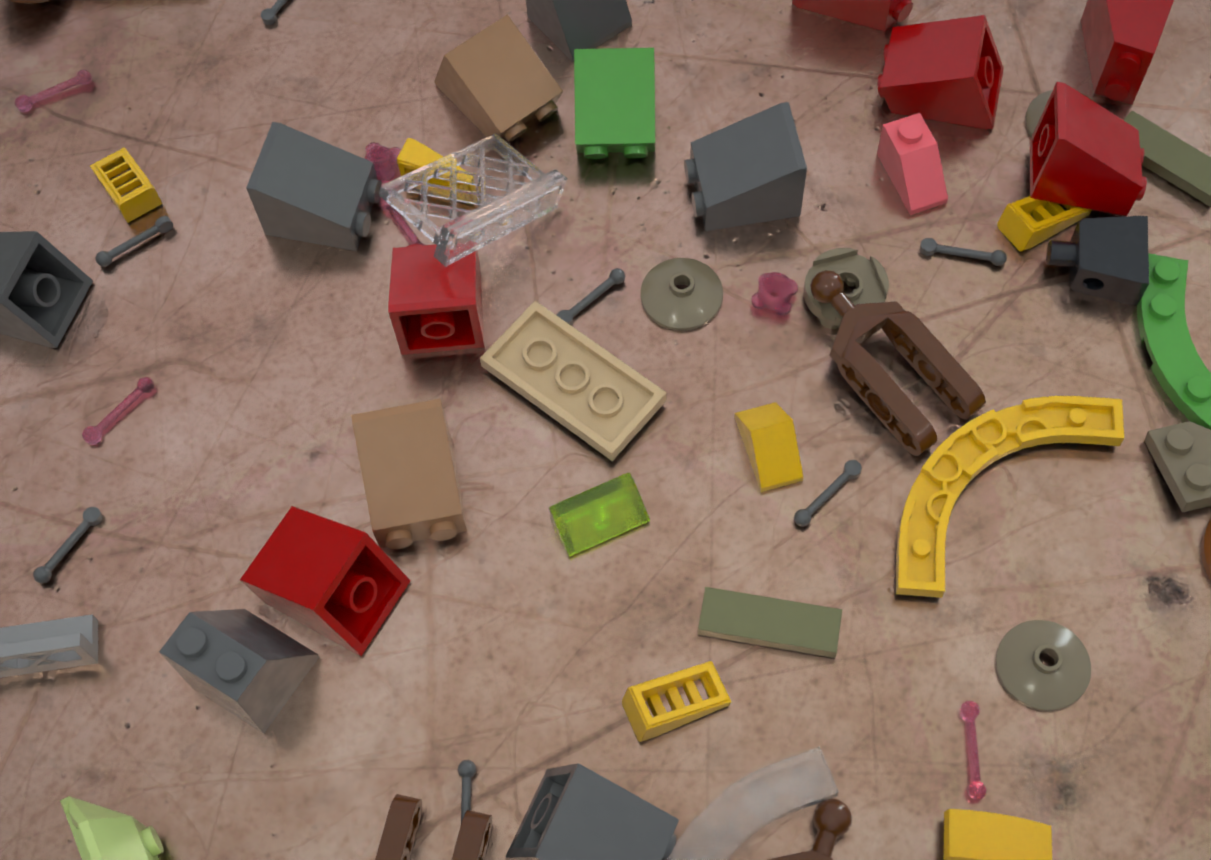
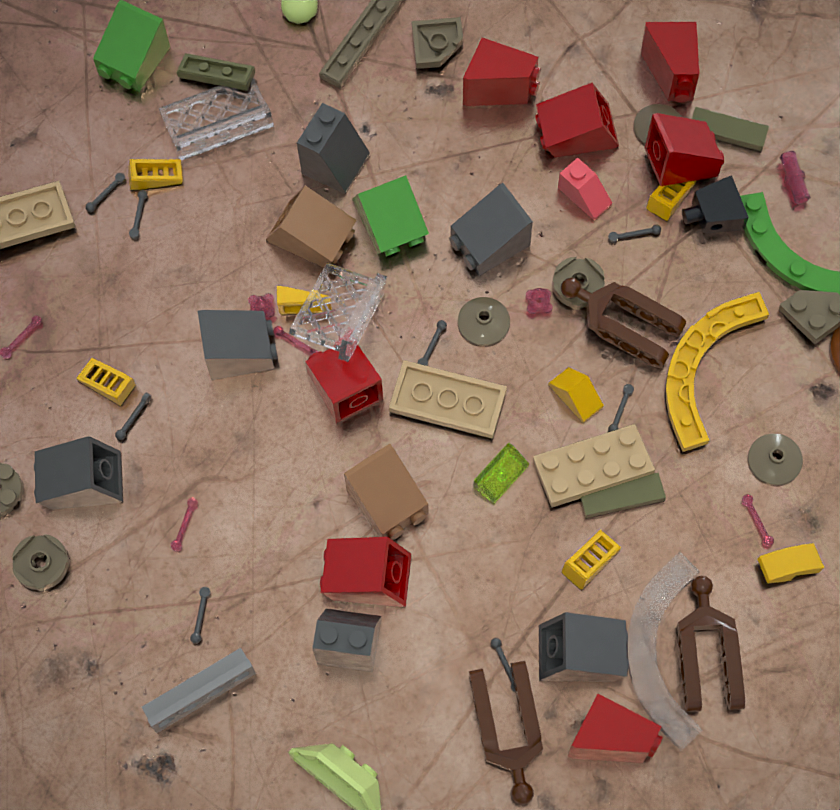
camera: 25 degrees left, 5 degrees up
none -> tan plate [533,424,655,508]

